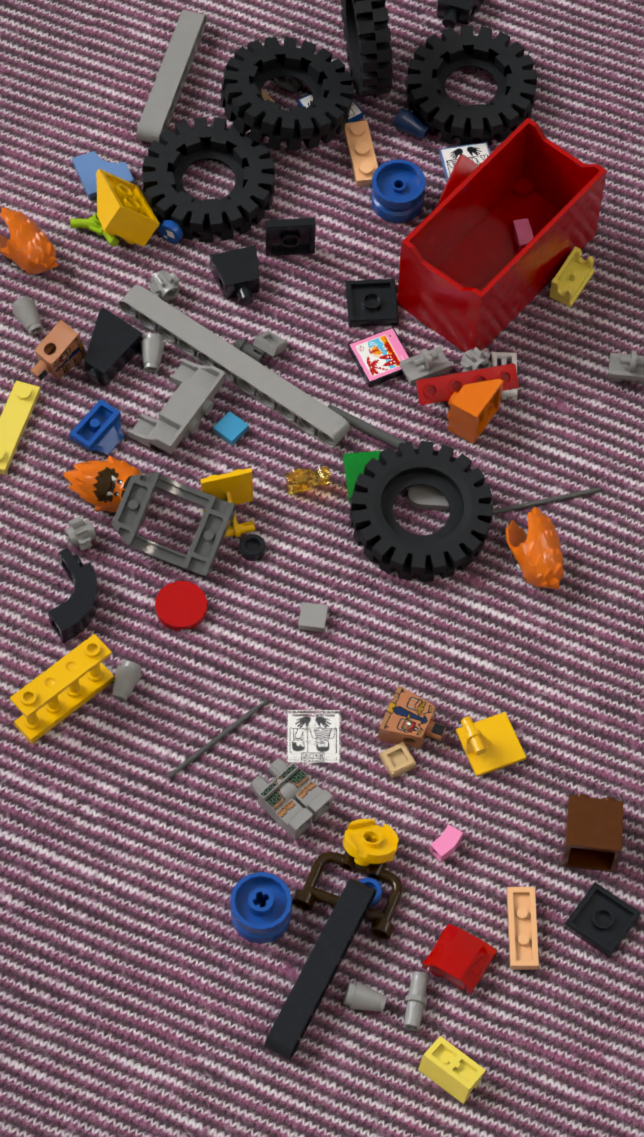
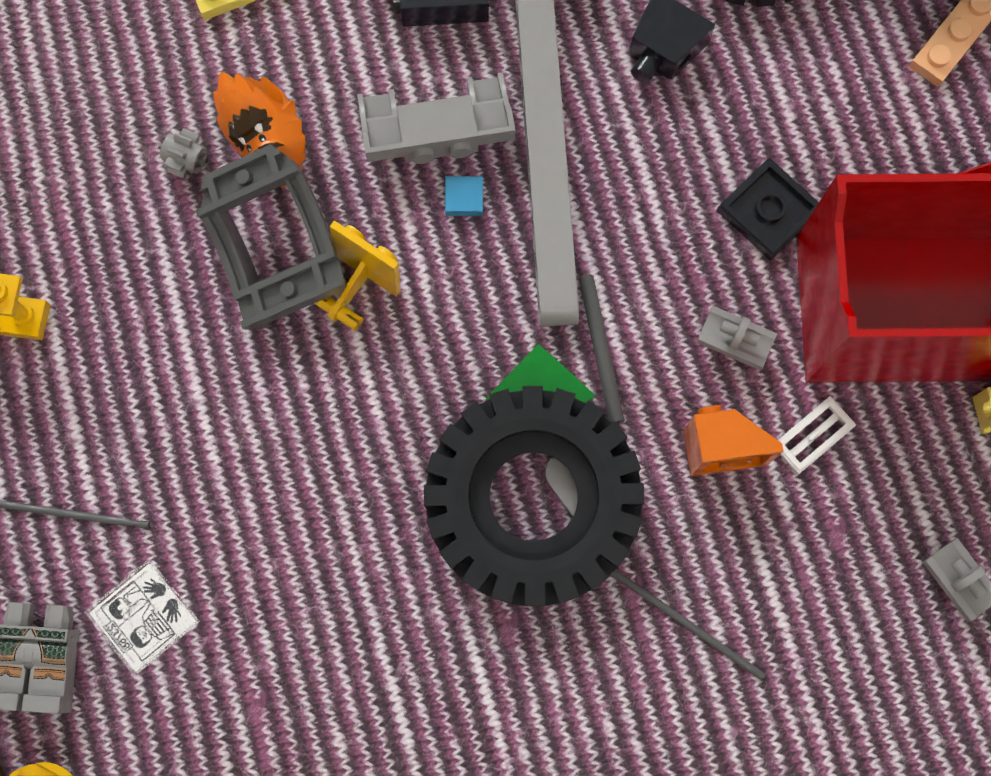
camera: 50 degrees right, 15 degrees up
black arch [48,547,99,643] -> none
blue slope [69,399,124,455] -> none
light grey cone [111,660,142,702] -> none
light grey cone [140,333,165,373] -> none
red tile [155,581,207,631] -> none
dark grey pin [234,338,266,363] -> none
black tile [239,534,266,561] -> none
light grey tile [253,331,288,357] -> none
black tile [265,218,316,256] -> none
clear yellow plate [286,467,331,495] -> none
light grey tile [298,602,328,632] -> none
tile [348,327,410,387] -> none
blue wheel [371,159,426,223] -> none
nougat torso [378,686,446,749] -> none
tan tile [379,742,416,778] -> none
red bracket [416,363,519,405] -> none
light grey gear [460,347,492,372] -> none
orange head [506,507,564,589] -> none

